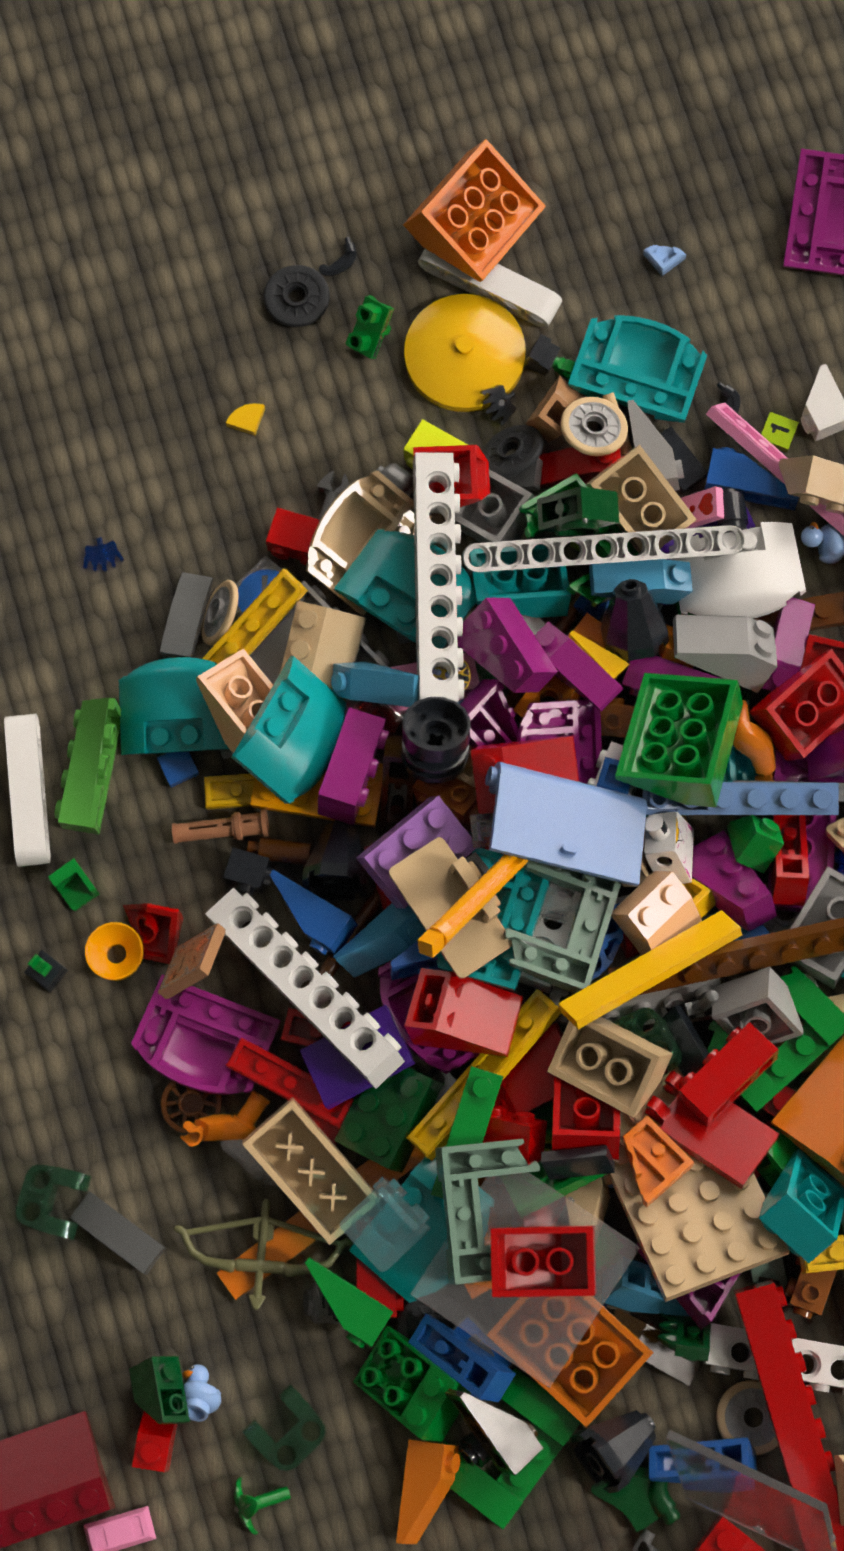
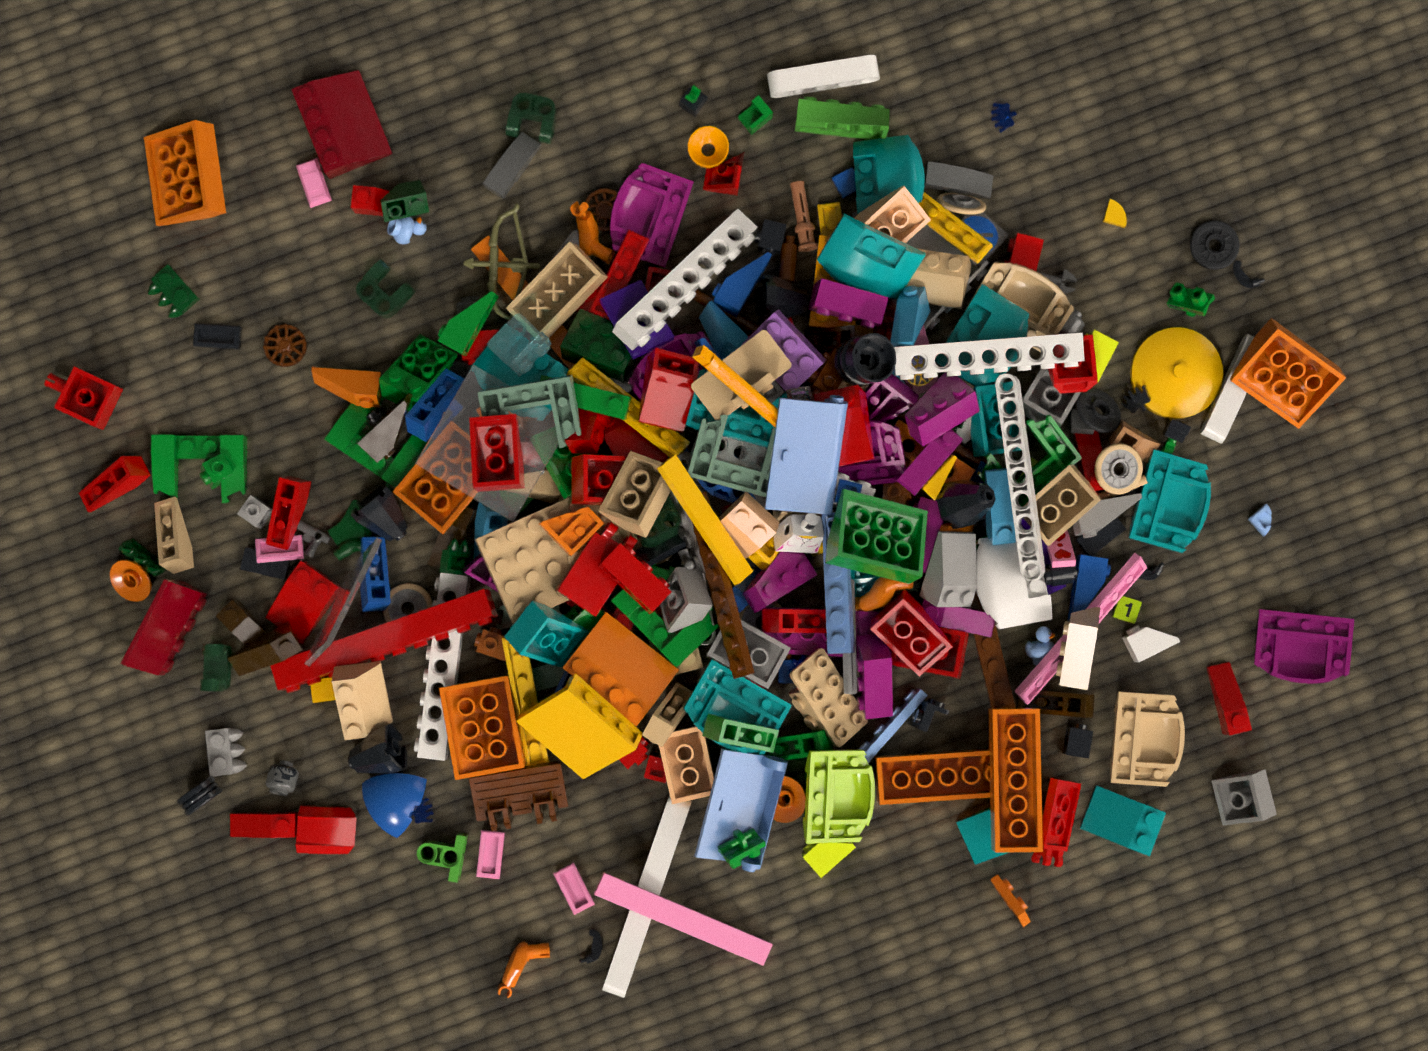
camera: 80 degrees right, 10 degrees up
medium nougat tile [158,923,226,999] -> none
green plant [234,1477,291,1535] -> none
dark green brick [537,486,619,537] -> none
black tile [541,1145,615,1180] -> none
green slope [727,815,784,873] -> none

